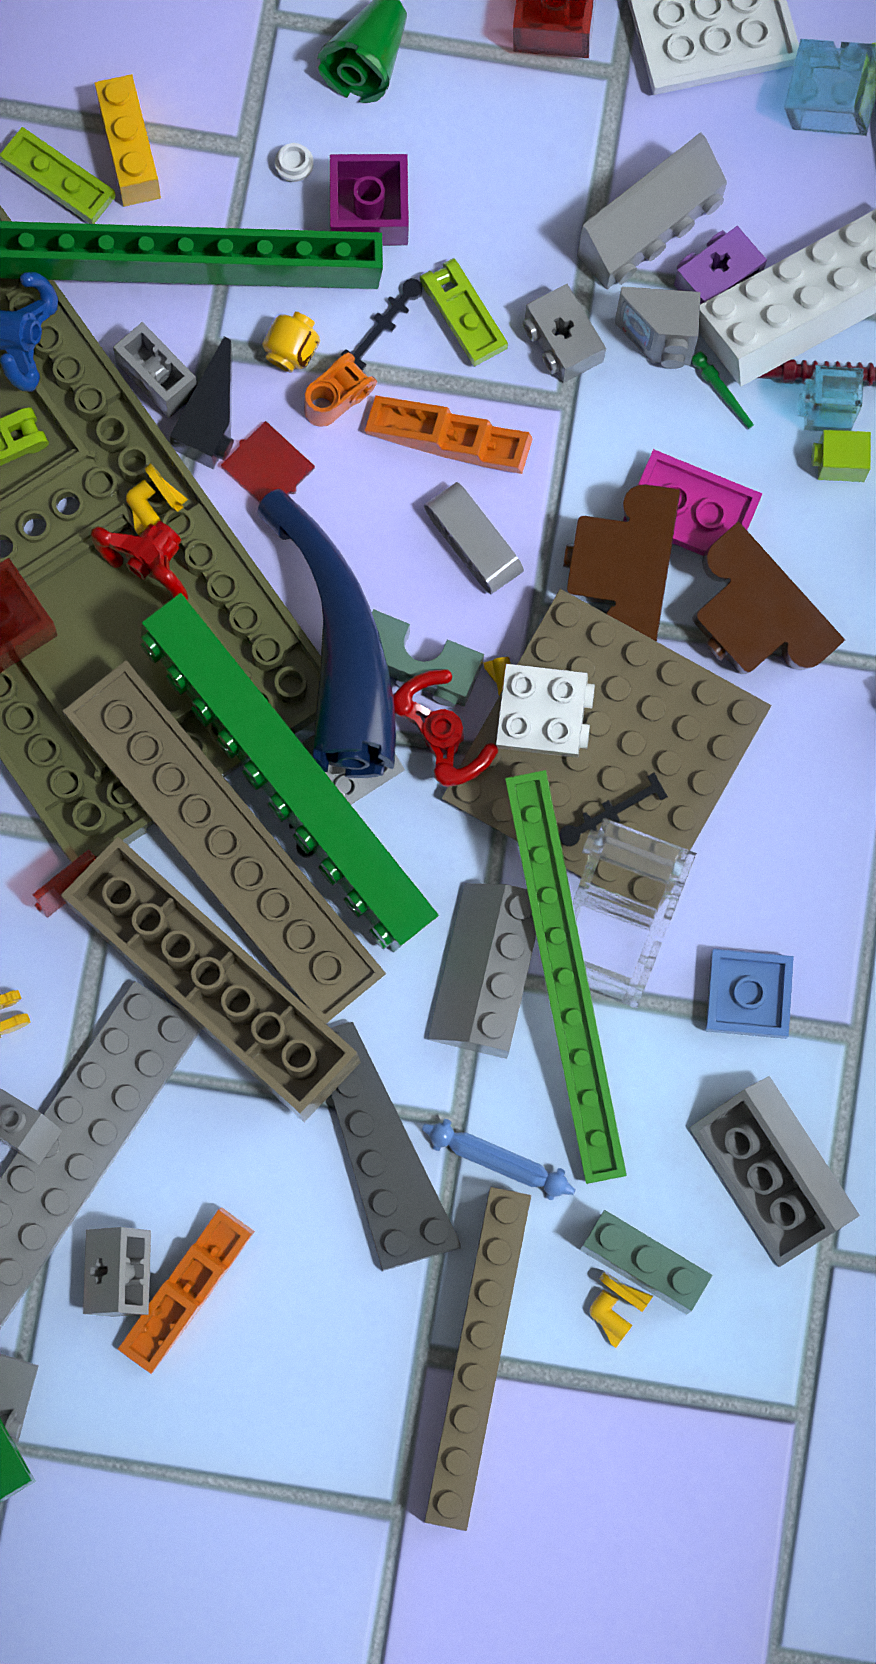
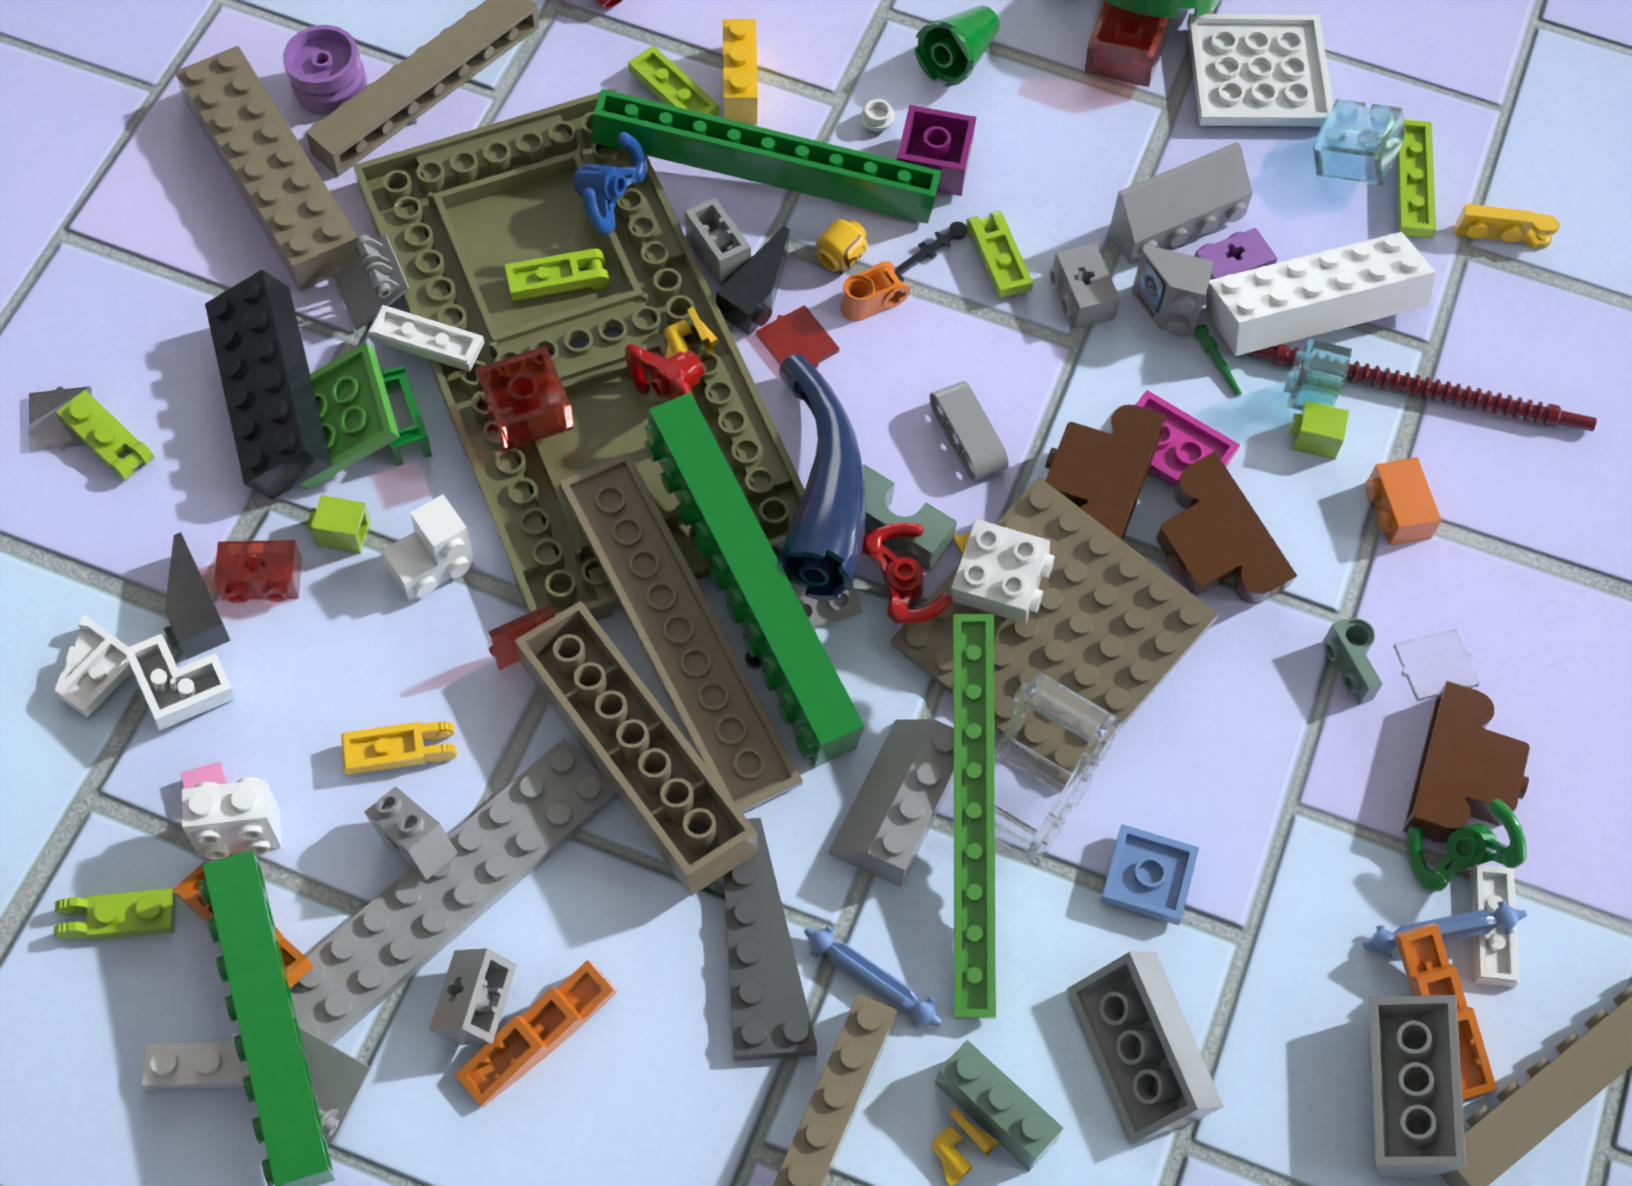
camera: 15 degrees right, 15 degrees down
orange slope [365,395,533,474] -> none
black piece [559,773,668,847] -> none

